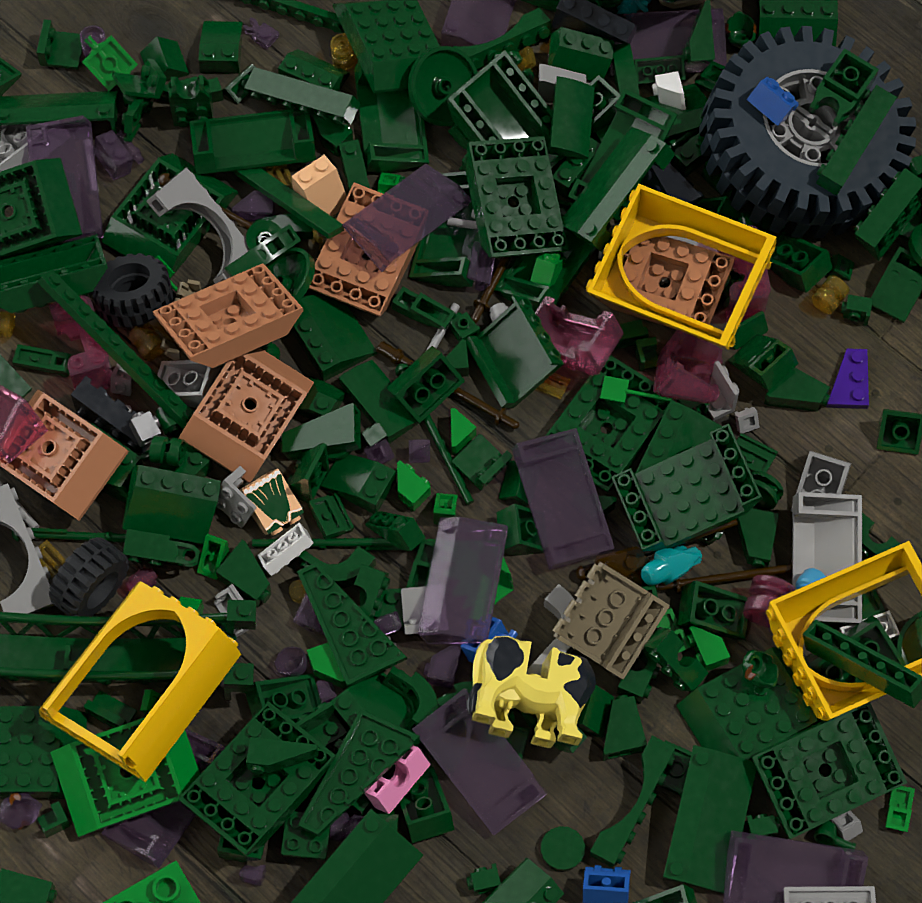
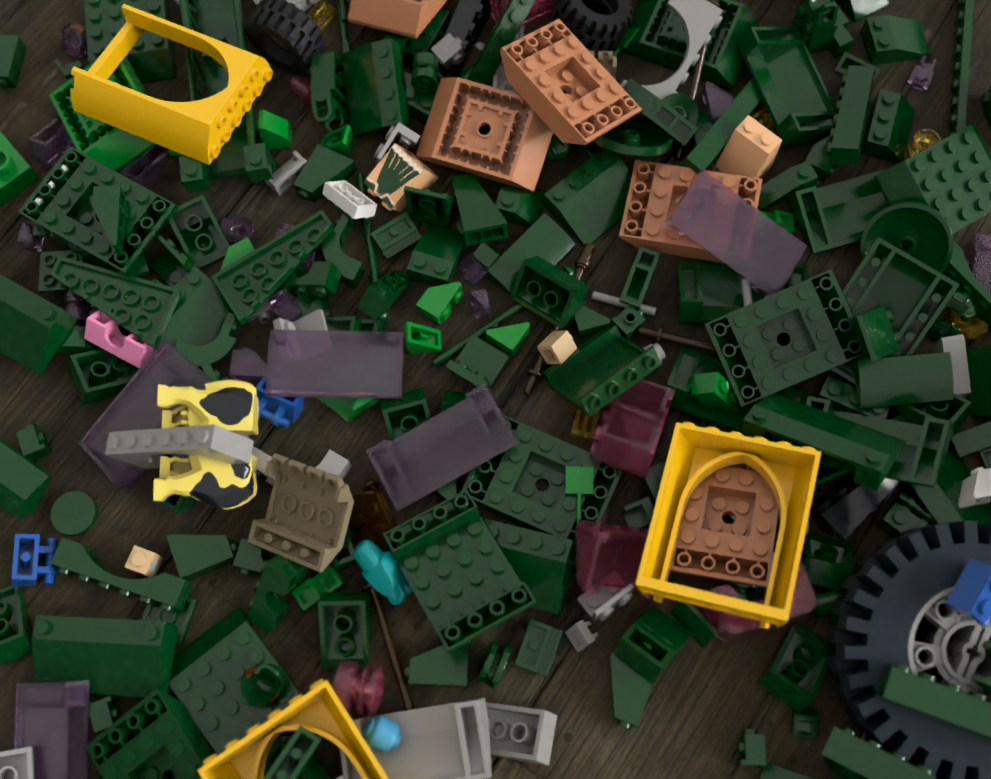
camera: 85 degrees right, 5 degrees up
dark green panel [84,690,137,728] -> none
clear purple slope [316,680,337,703] -> none
clear purple panel [467,241,495,292] -> none
dark green slope [577,685,614,738] -> none
green slope [686,626,730,671] -> none
clear yellow wheel [811,276,850,314] -> none
dark purple wing [827,349,869,409] -> none
none -> light grey arch [105,424,254,469]
none -> tan brick [124,545,163,578]
none -> tan brick [537,330,577,364]
none -> dark green slope [856,306,902,362]

